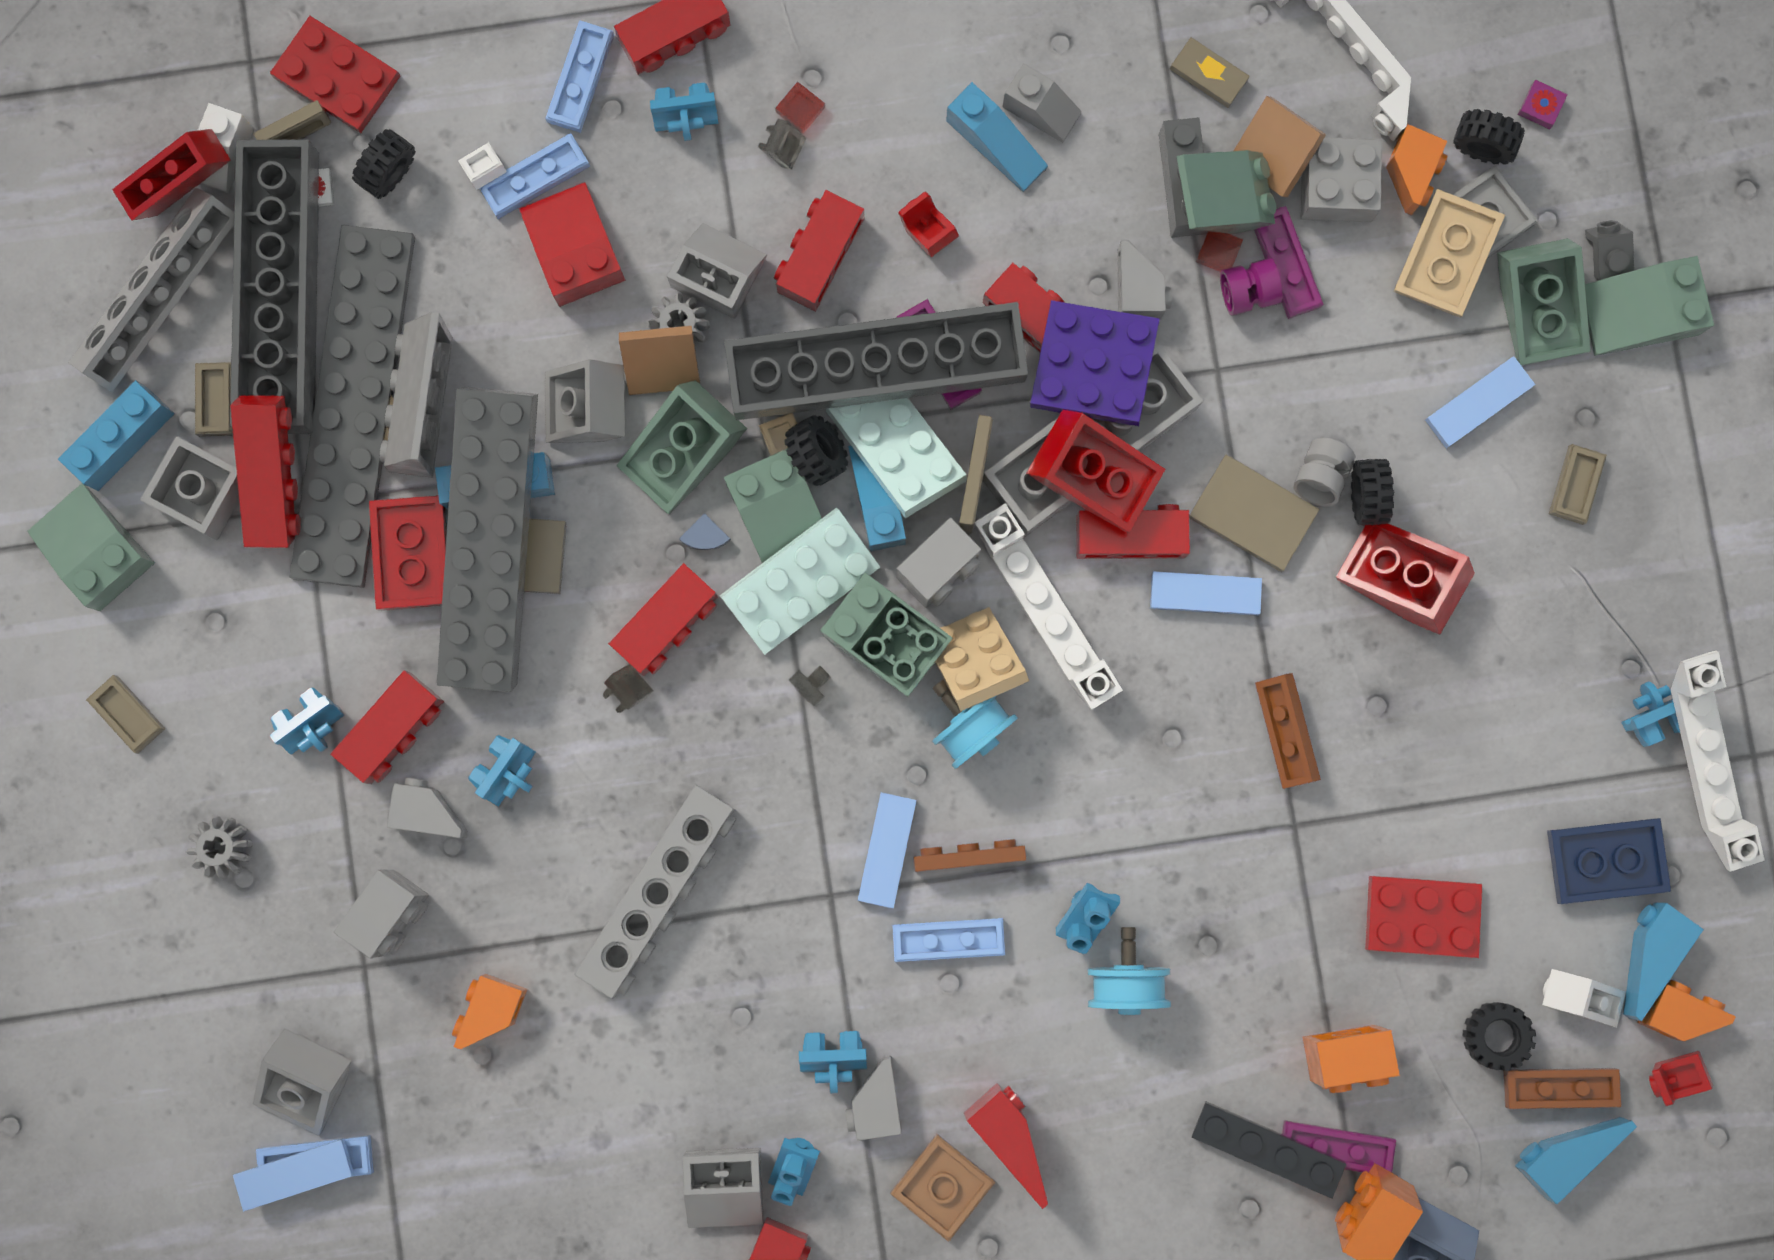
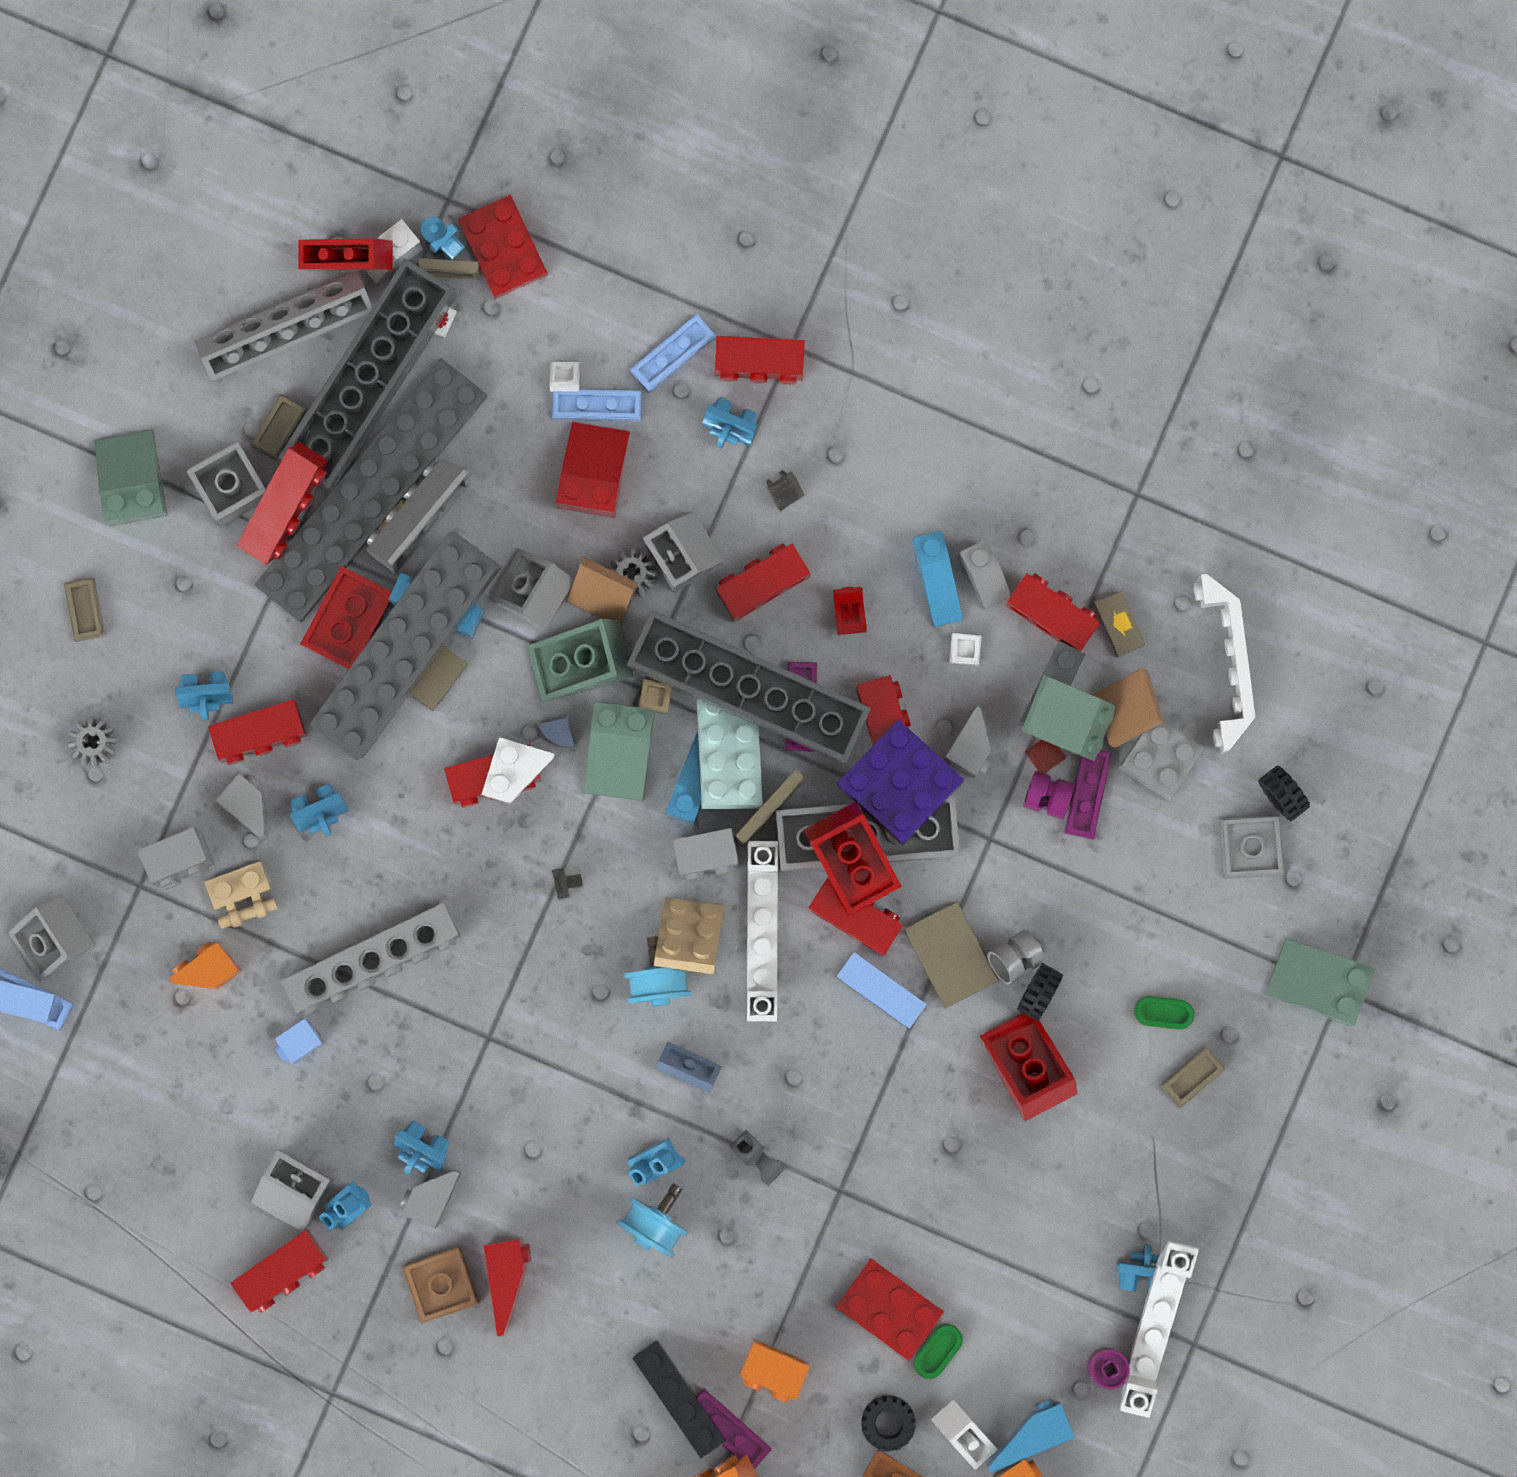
camera: 30 degrees right, 0 degrees up
dark azure brick [58,380,175,491] -> none
black tyre [352,129,416,199] -> none
clear smoke tile [603,664,654,713] -> none
light aqua plate [719,508,880,655] -> none
clear red tile [775,82,825,134] -> none
black tyre [784,415,848,486] -> none
sand green slope [820,573,953,697] -> none
light blue tile [858,792,917,909] -> none
light blue tile [892,918,1005,962] -> none
dark orange plate [913,839,1026,872] -> none
dark orange plate [1255,673,1321,789] -> none
orange slope [1386,124,1448,215] -> none
tan plate [1393,189,1505,318] -> none
light blue tile [1425,356,1536,449] -> none
sand green slope [1497,238,1591,365] -> none
magenta tile [1517,80,1568,130] -> none
dark blue plate [1547,818,1671,904] -> none
dark grey bracket [1585,220,1634,280] -> none
none -> tan plate [204,861,278,929]
none -> light blue brick [275,1019,324,1064]
none -> dark azure hips [420,217,465,260]
none -> white wing [482,737,555,804]
none -> sand blue plate [655,1042,722,1093]
none -> dark grey leg [729,1130,787,1186]
none -> green tile [914,1324,963,1379]
none -> white tile [949,633,982,666]
none -> red brick [1005,573,1100,651]
none -> magenta wheel [1087,1347,1130,1390]
none -> green tile [1134,996,1194,1030]

